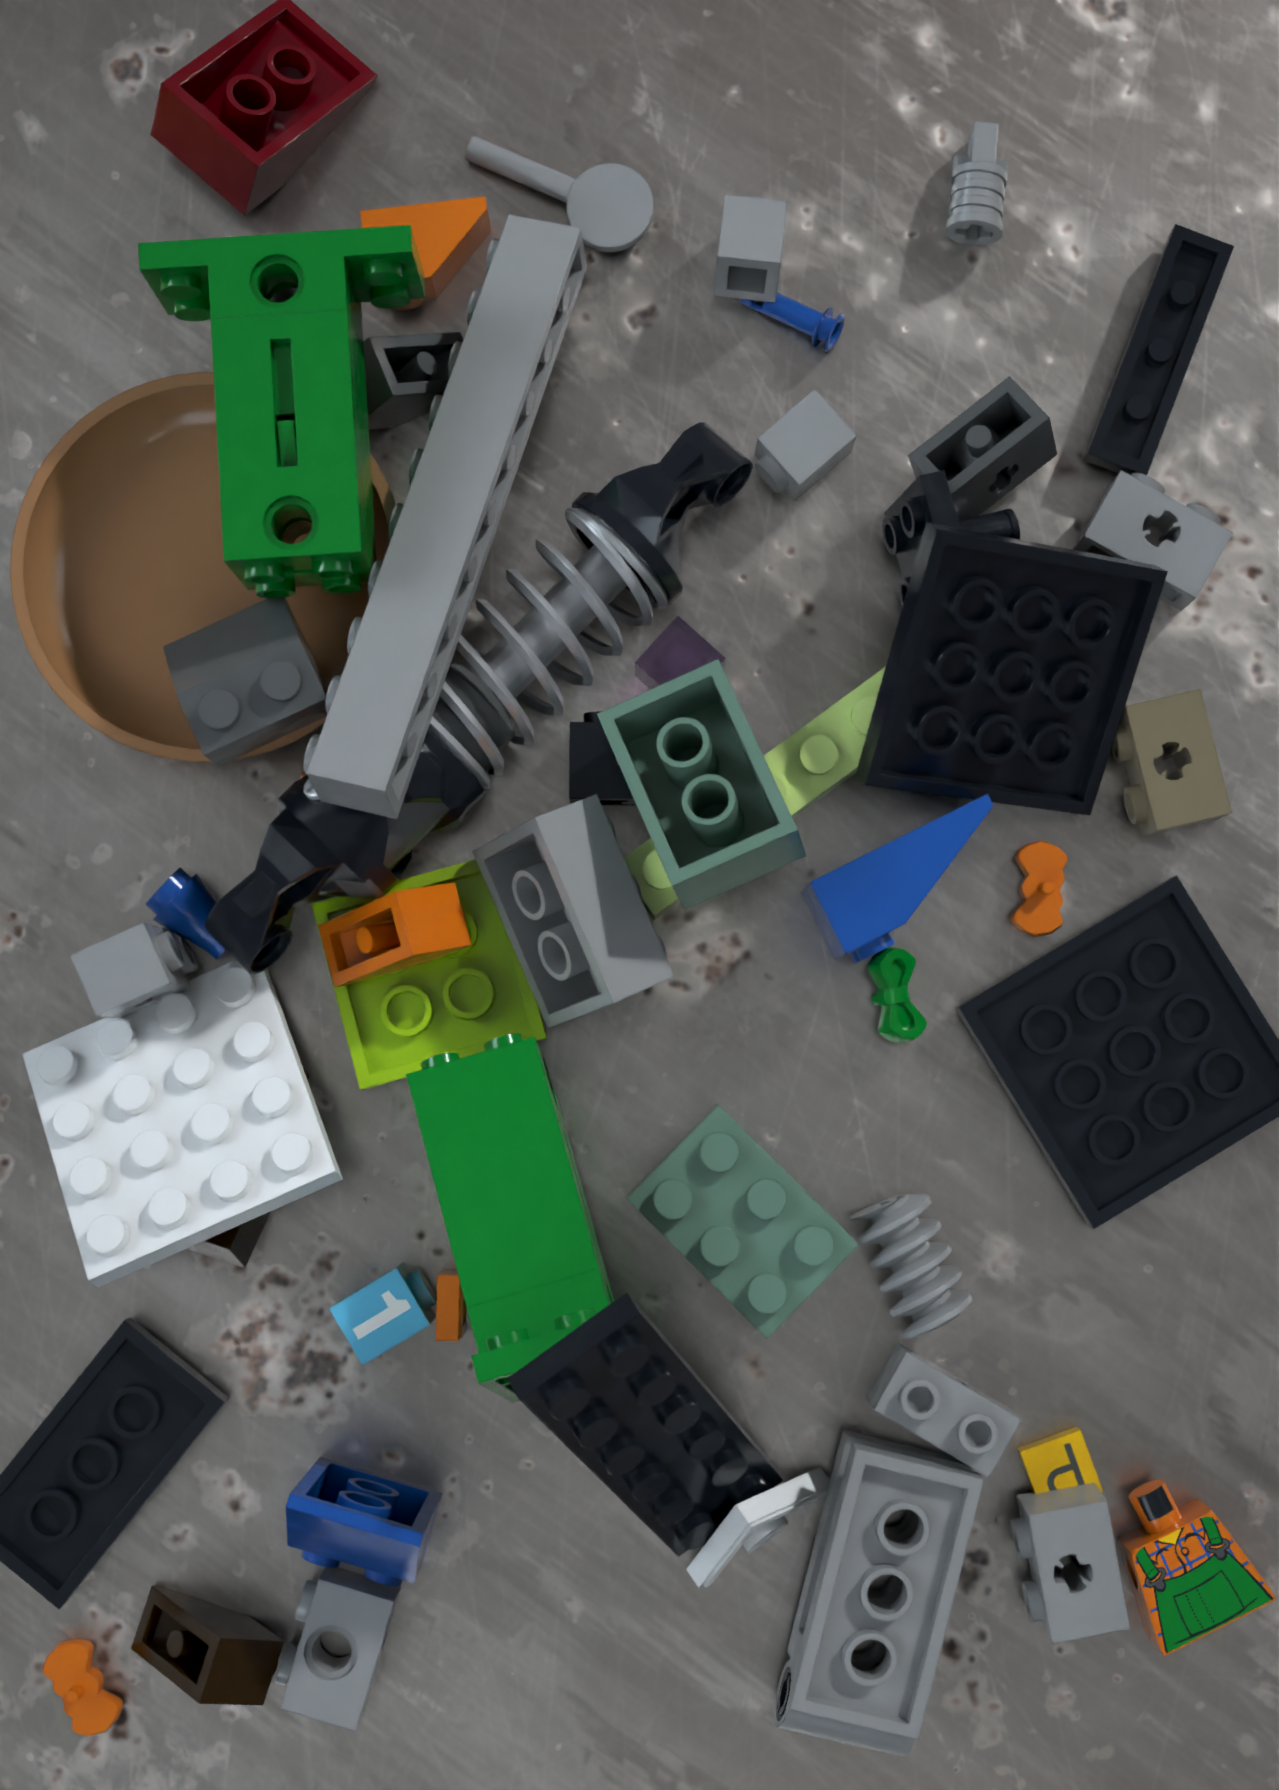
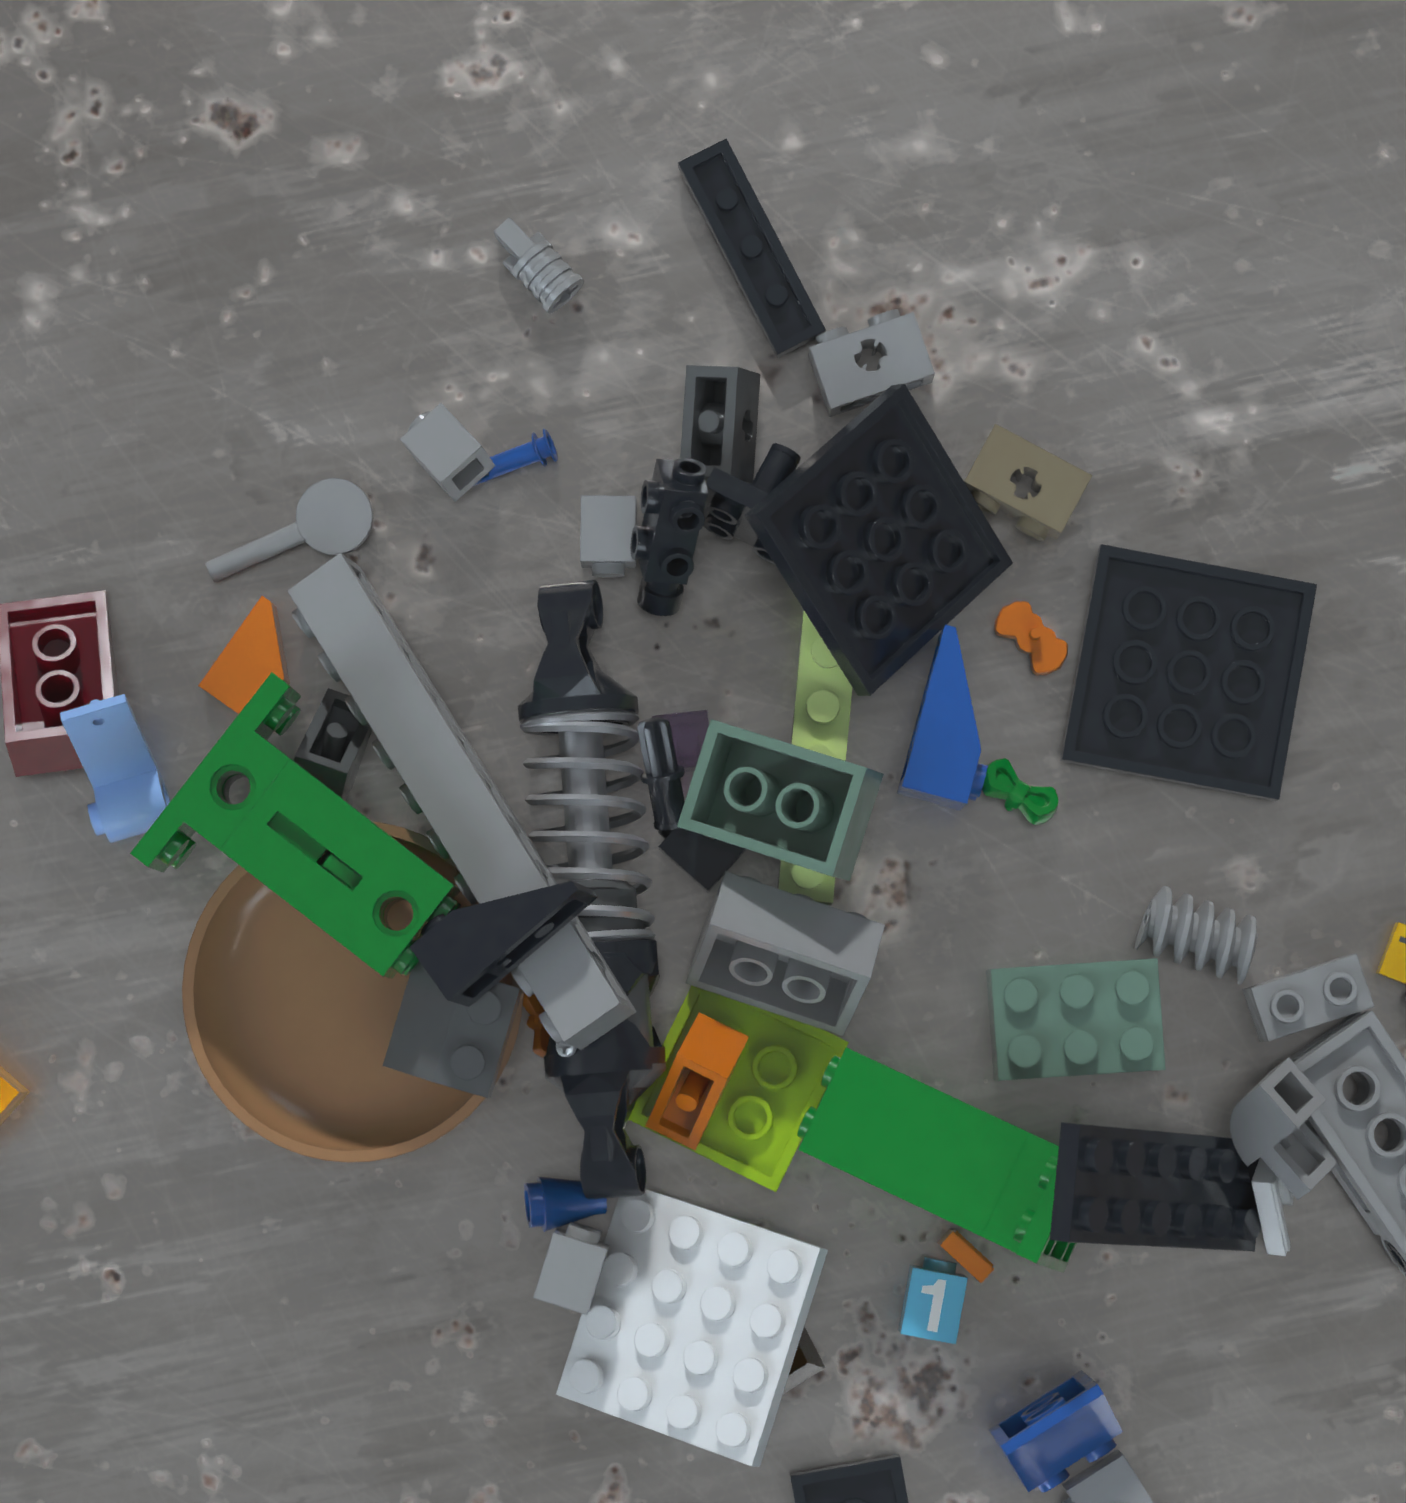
camera: 50 degrees left, 0 degrees up
none -> light blue door [60,694,171,843]
none -> black slope [409,881,598,1007]
none -> black brick [630,458,708,616]
none -> black axle [637,717,685,831]
none -> light grey brick [1230,1057,1338,1200]

